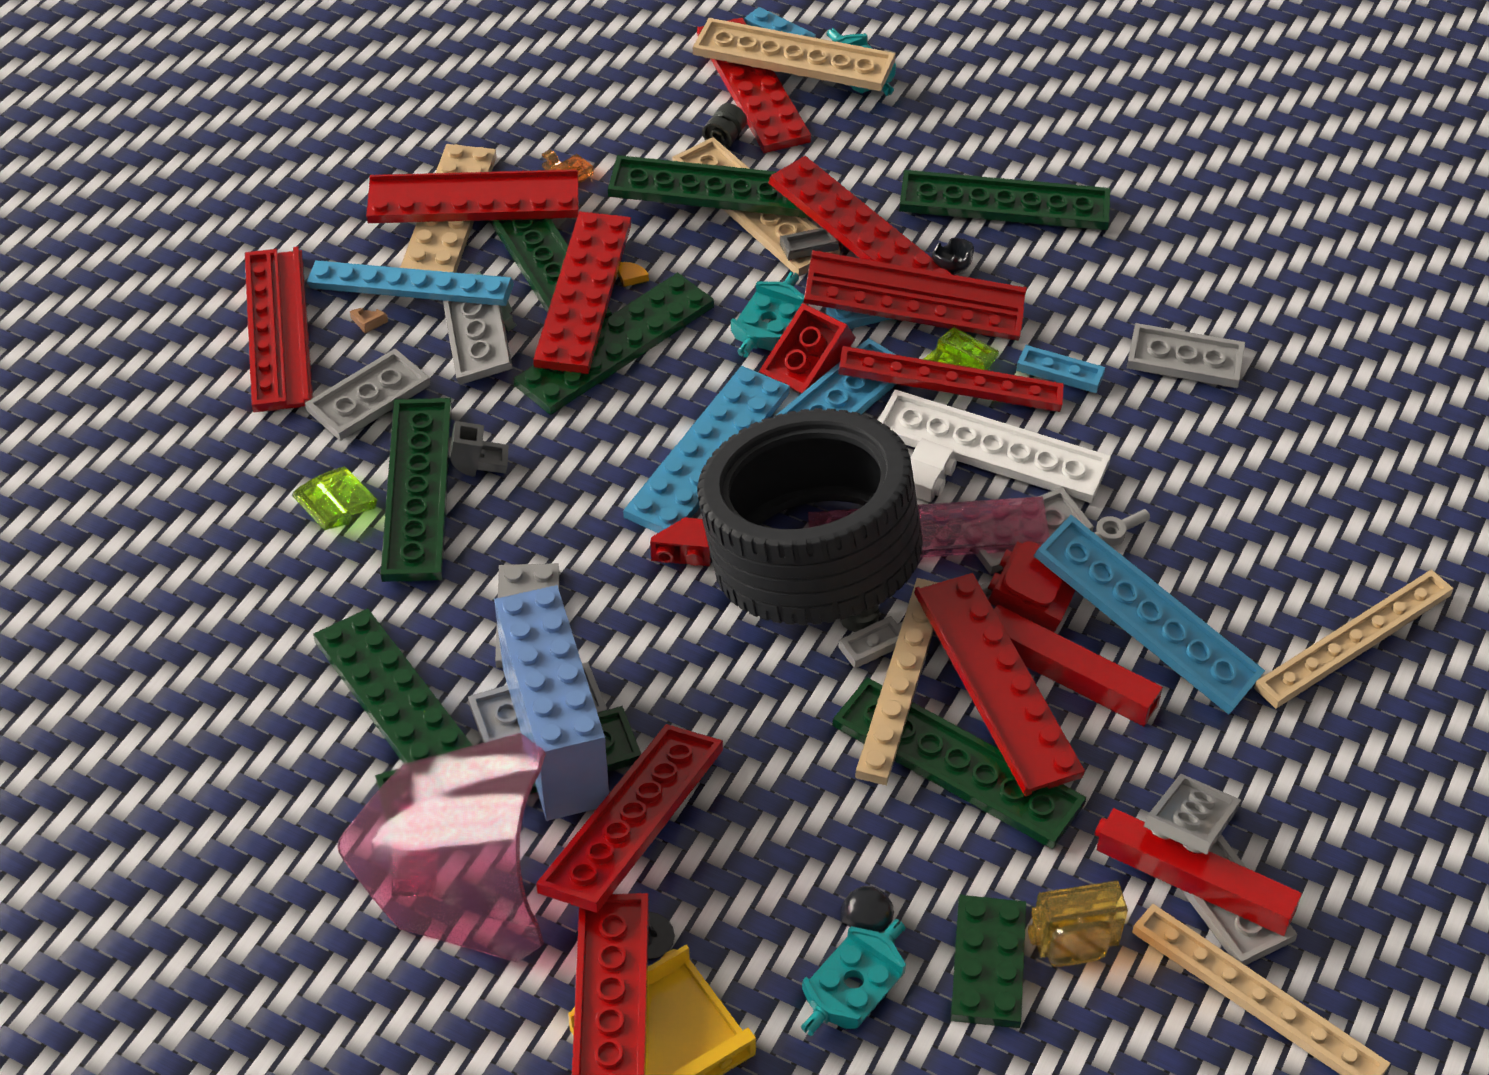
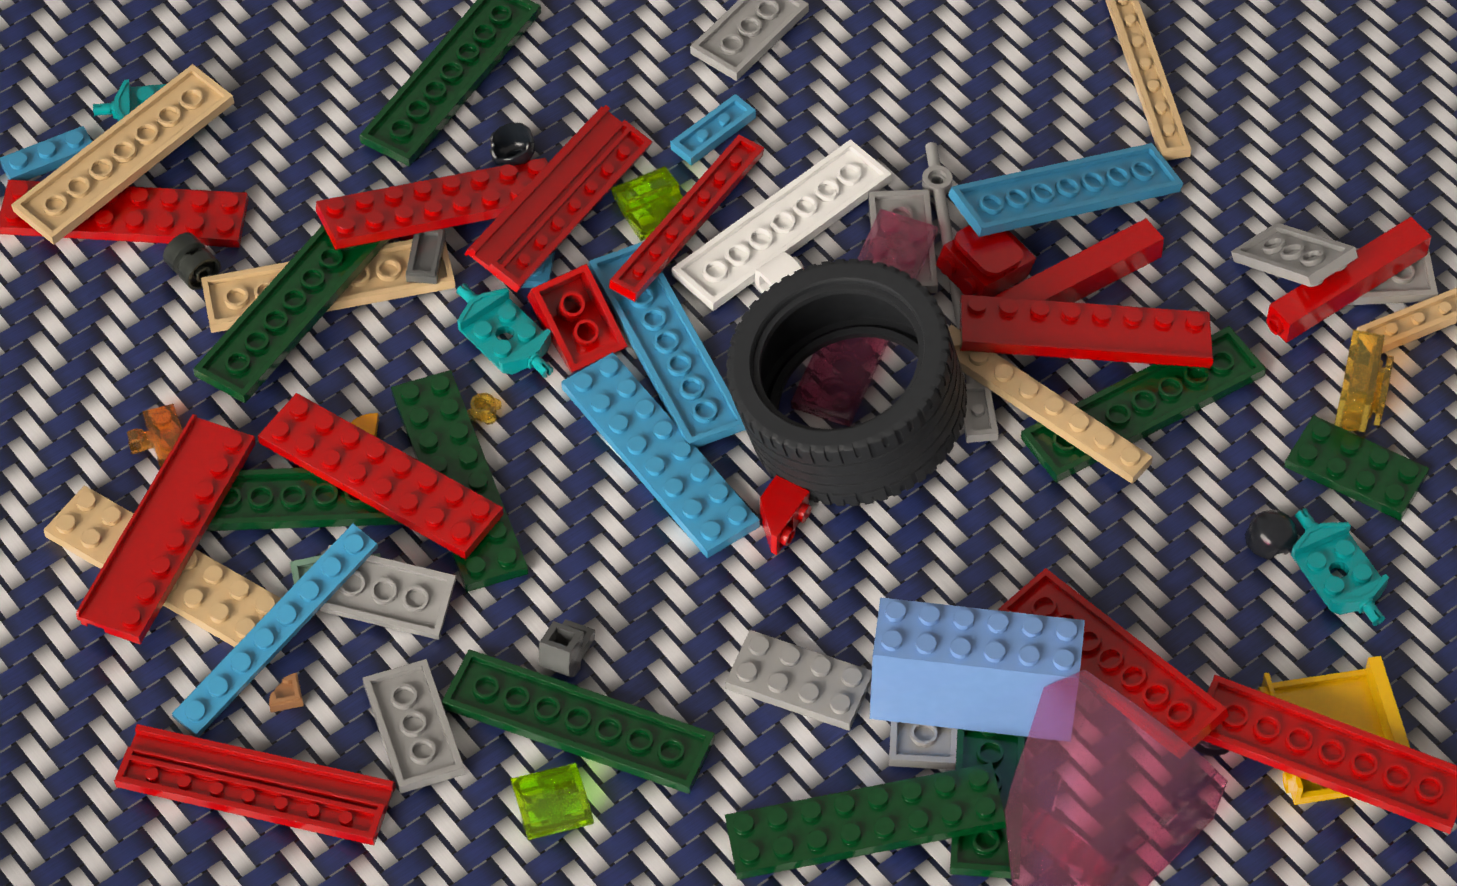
camera: 65 degrees left, 5 degrees up
none -> clear yellow plate [467,393,502,425]

